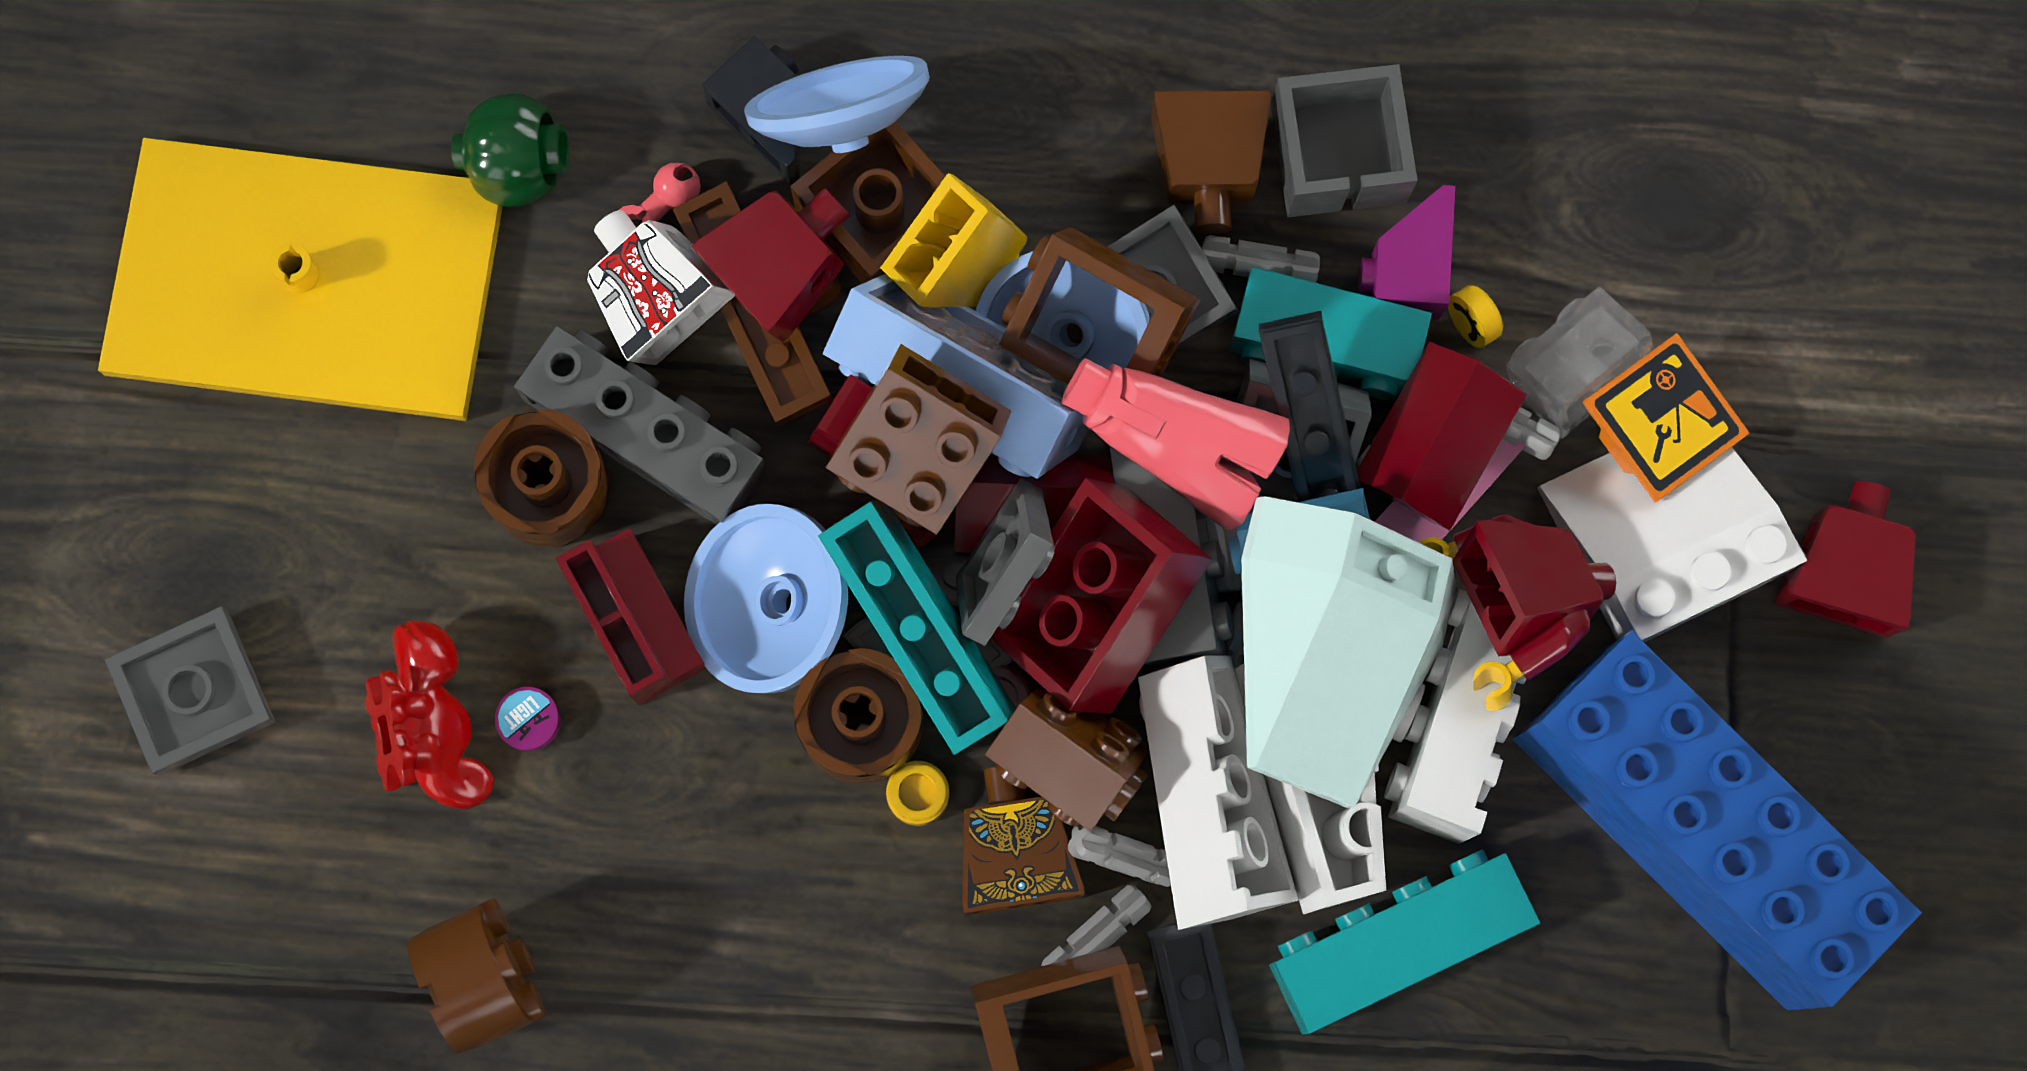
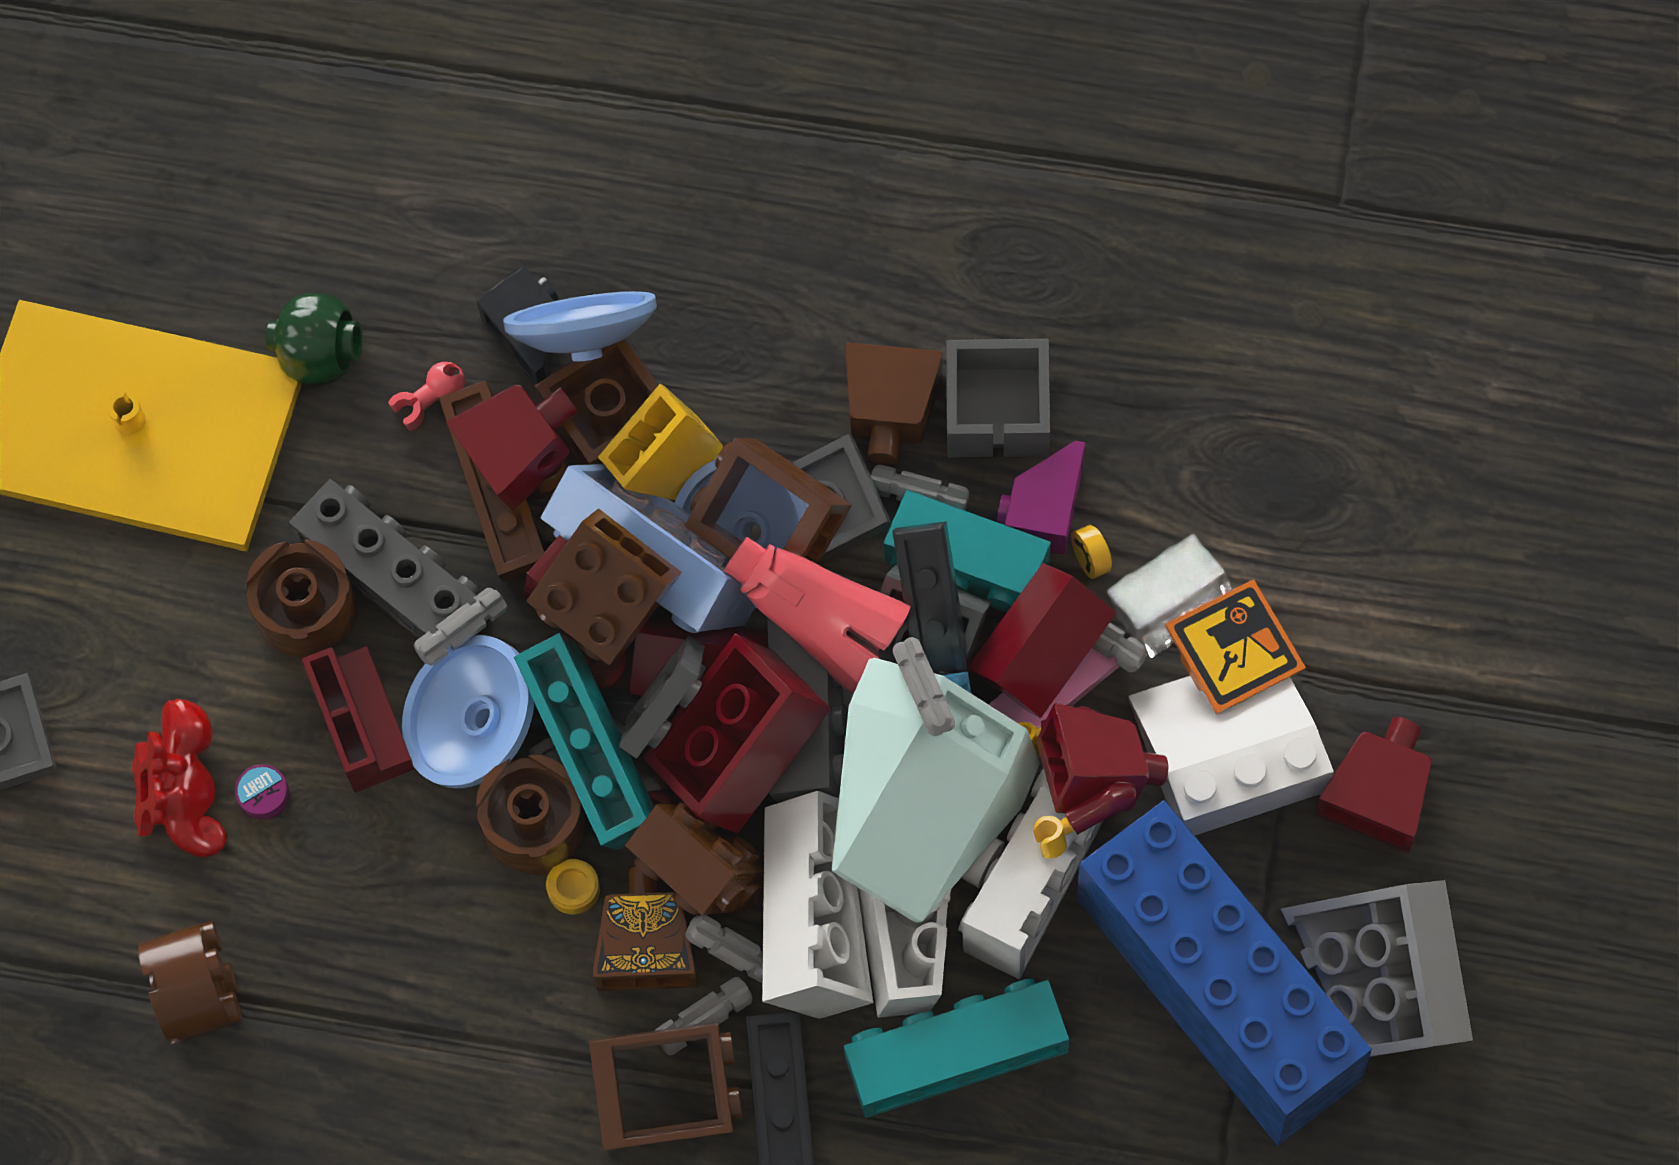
camera: 15 degrees right, 10 degrees down
torso [587,210,735,365] -> none
none -> light grey axle [414,588,507,666]
none -> light grey axle [892,637,955,736]
none -> light grey wedge [1281,880,1473,1057]

